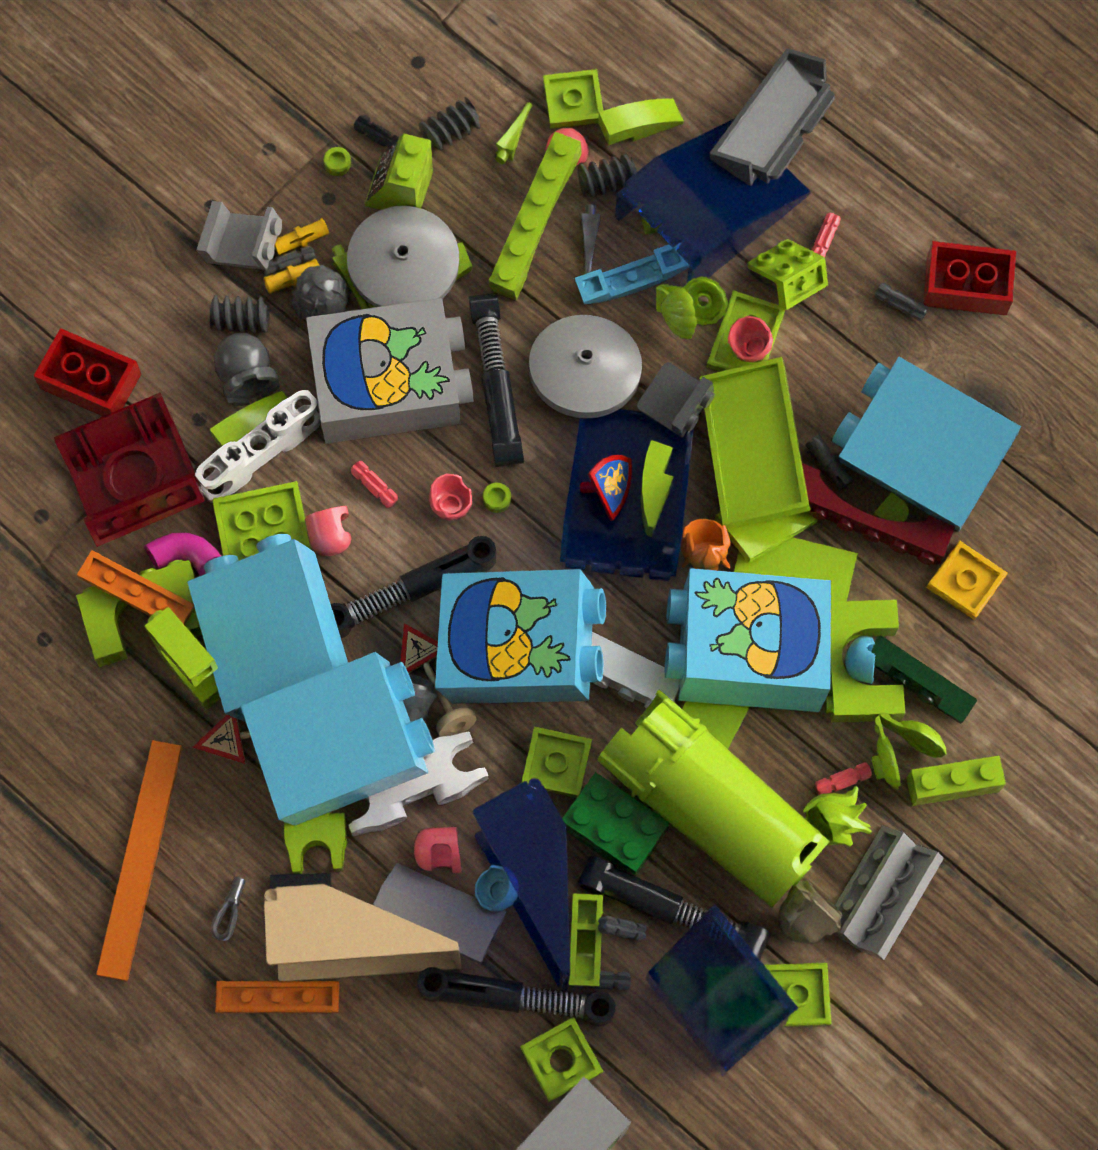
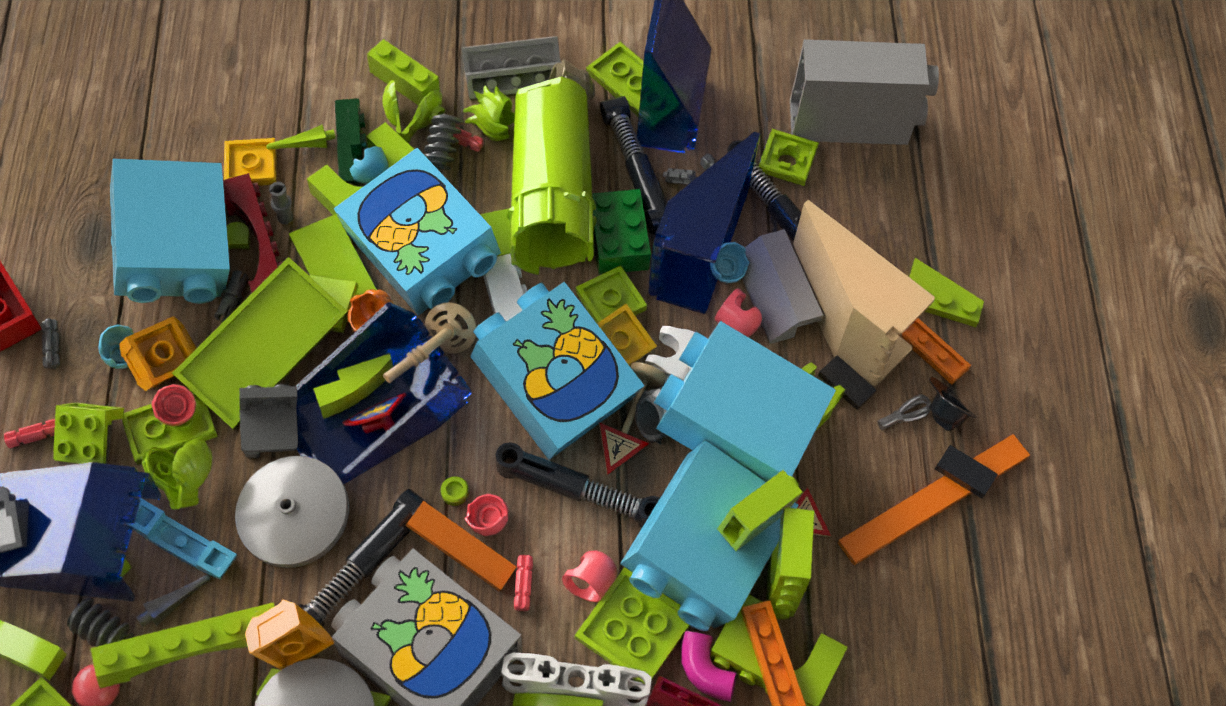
camera: 135 degrees left, 10 degrees down
none -> medium azure hair [98,325,134,369]
none -> light orange slope [119,316,197,391]
none -> light orange slope [245,599,334,670]
none -> lime piece [266,124,336,150]
none -> dark grey pin [269,182,294,224]
none -> tan dish [383,302,477,383]
none -> orange tile [406,501,516,591]
none -> dark grey piece [424,114,464,170]
none -> yellow tile [597,304,657,366]
none -> lime brick [717,470,803,551]
none -> lime wing [909,258,984,327]
none -> black piece [929,377,976,431]
none -> black tile [935,445,998,499]

